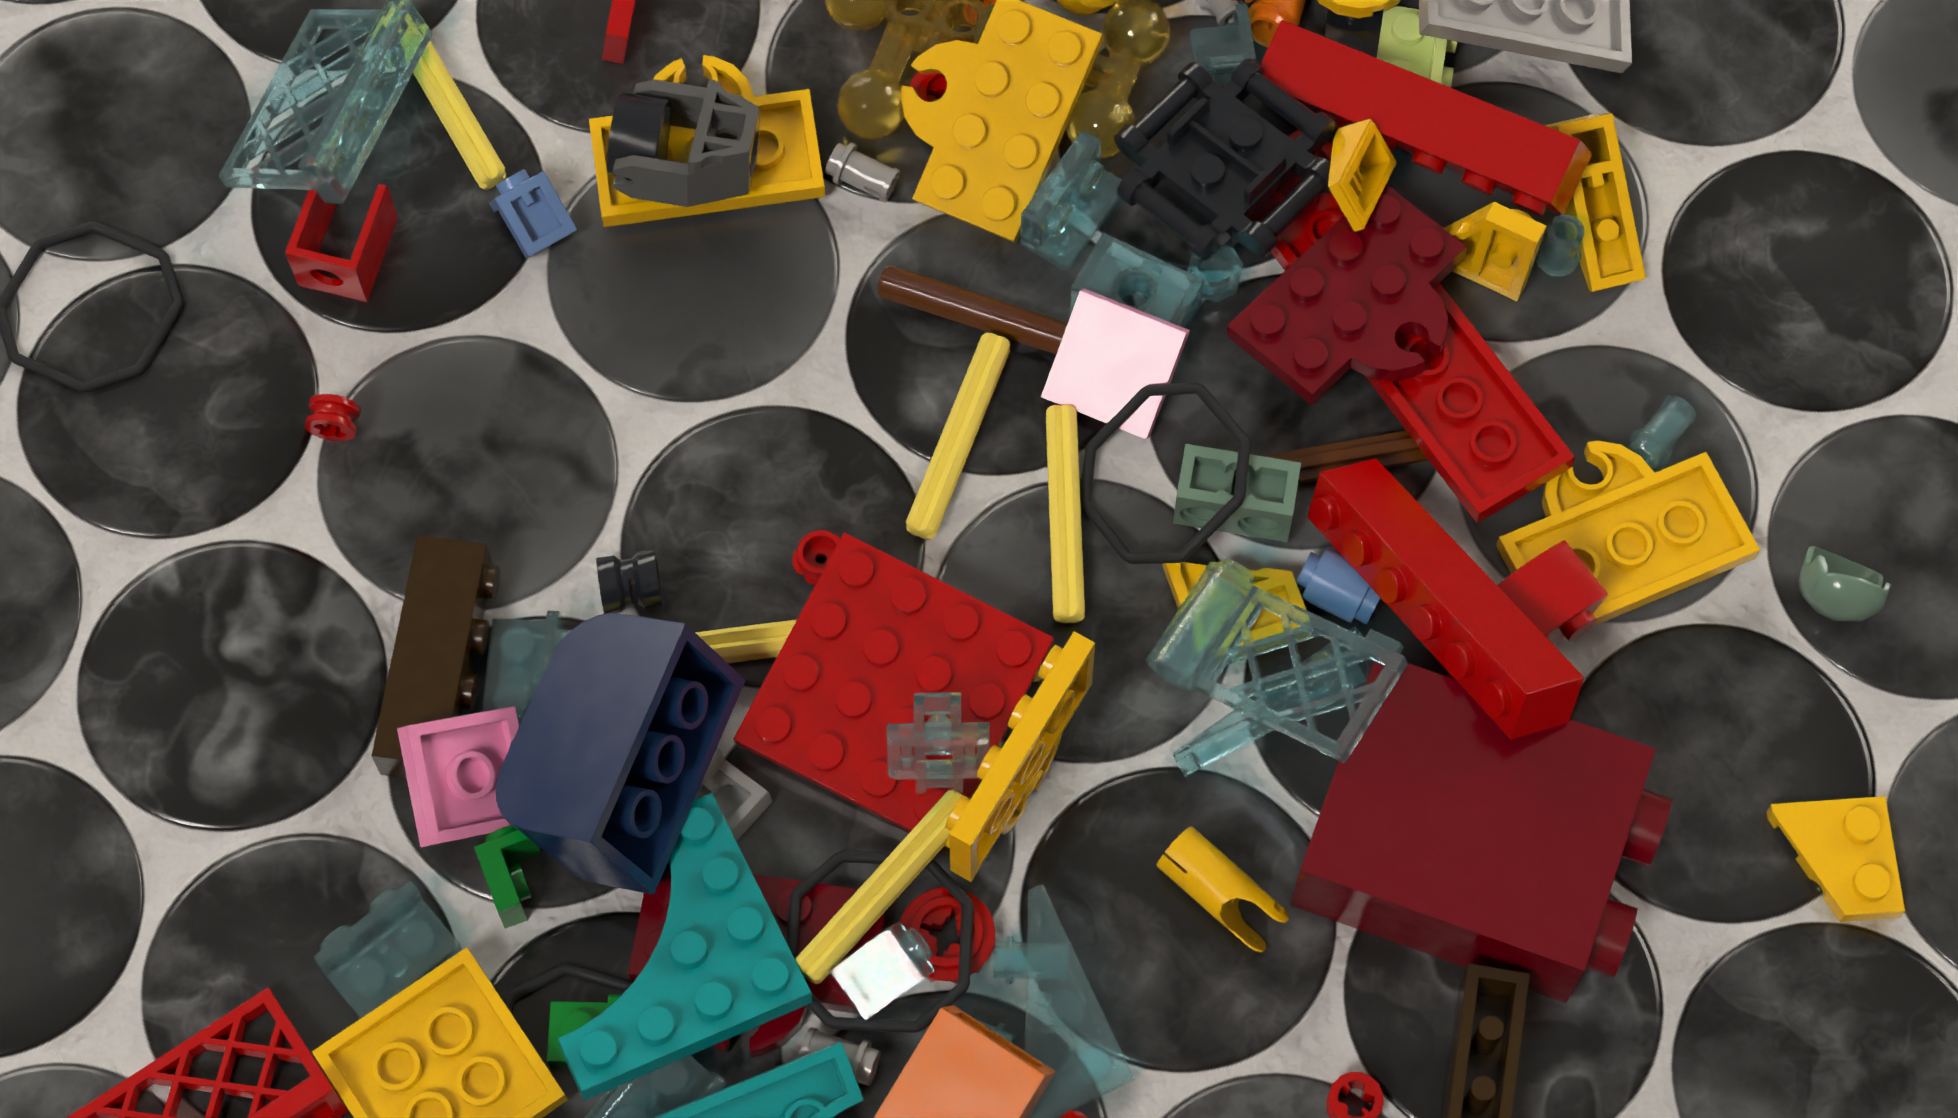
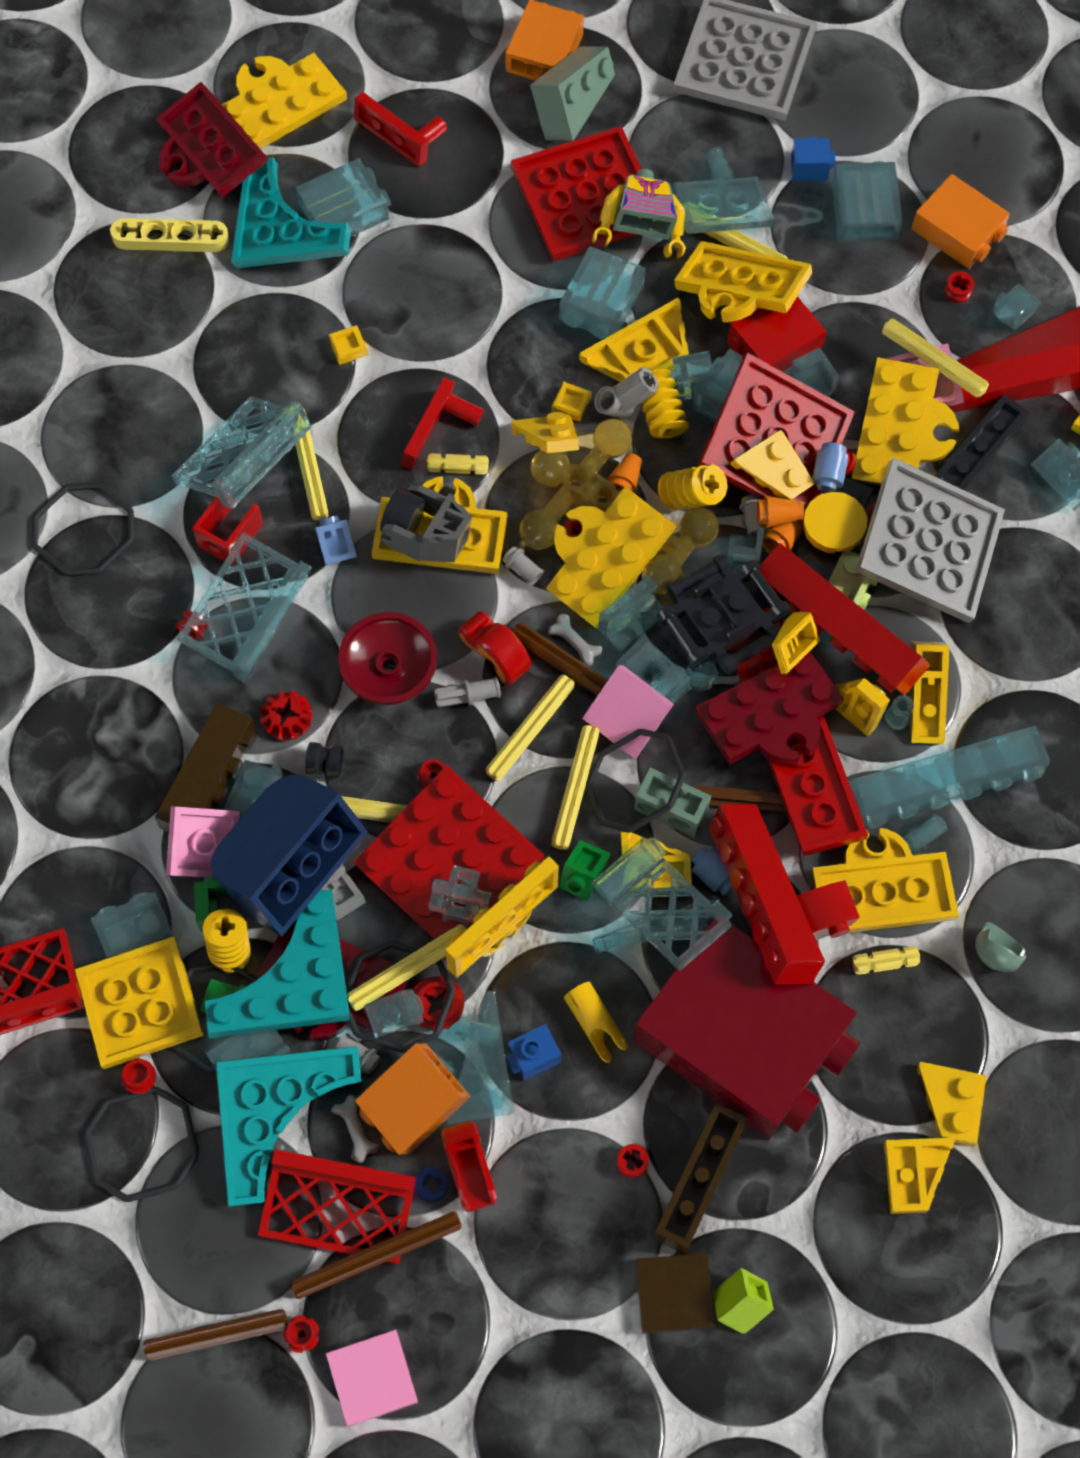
camera: 15 degrees right, 0 degrees up
none -> clear light blue fence [177,532,312,682]
none -> yellow piece [203,909,251,973]
none -> red gear [260,690,313,741]
none -> dark red dish [338,612,437,705]
none -> light yellow axle [427,453,489,474]
none -> light grey axle [434,677,501,708]
none -> red animal [458,611,531,686]
none -> blue brick [505,1024,562,1081]
none -> light grey piece [548,614,602,667]
none -> green bracket [559,840,611,900]
none -> clear light blue brick [848,725,1051,828]
none -> light yellow axle [852,946,920,975]
none -> yellow wing [884,1138,954,1214]

